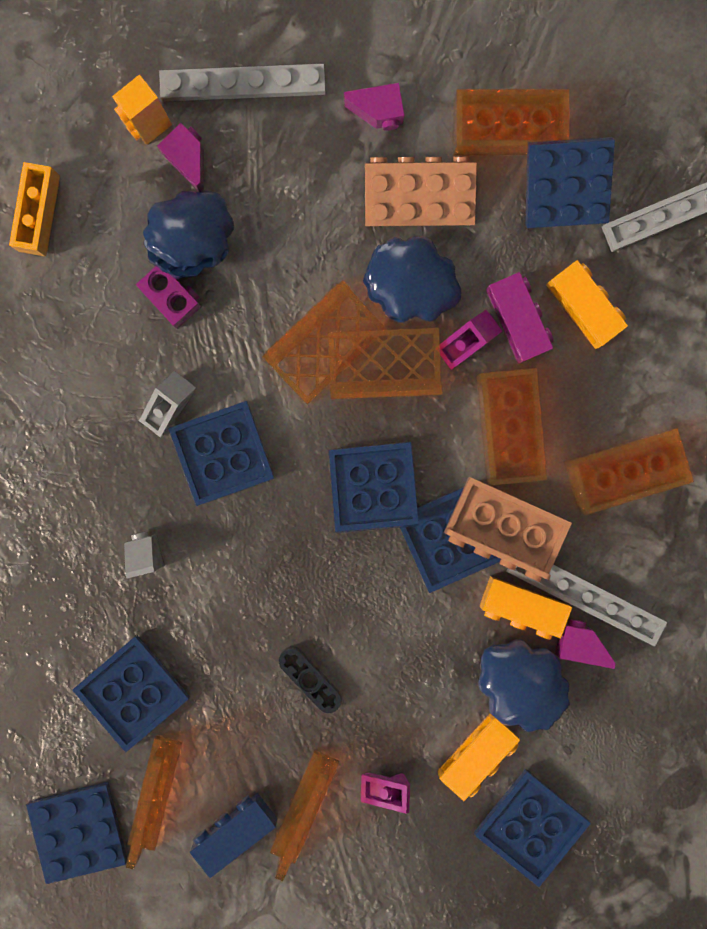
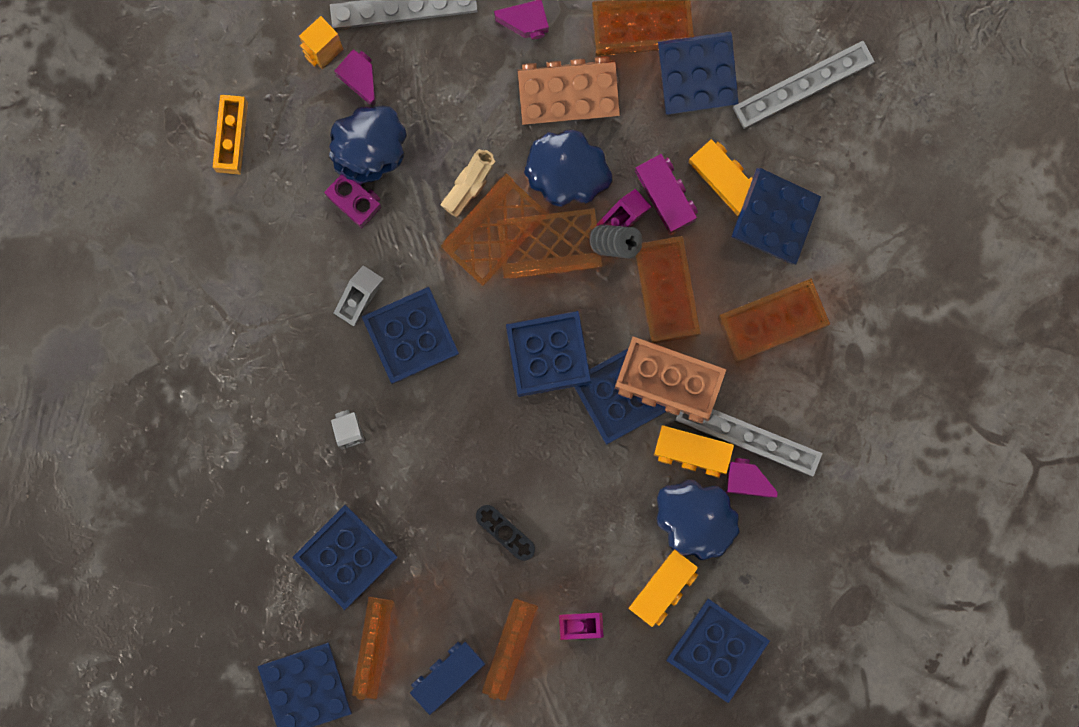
camera: 10 degrees left, 5 degrees down
none -> tan piece [440,149,496,218]
none -> dark grey piece [590,224,643,258]
none -> dark blue plate [731,168,821,265]

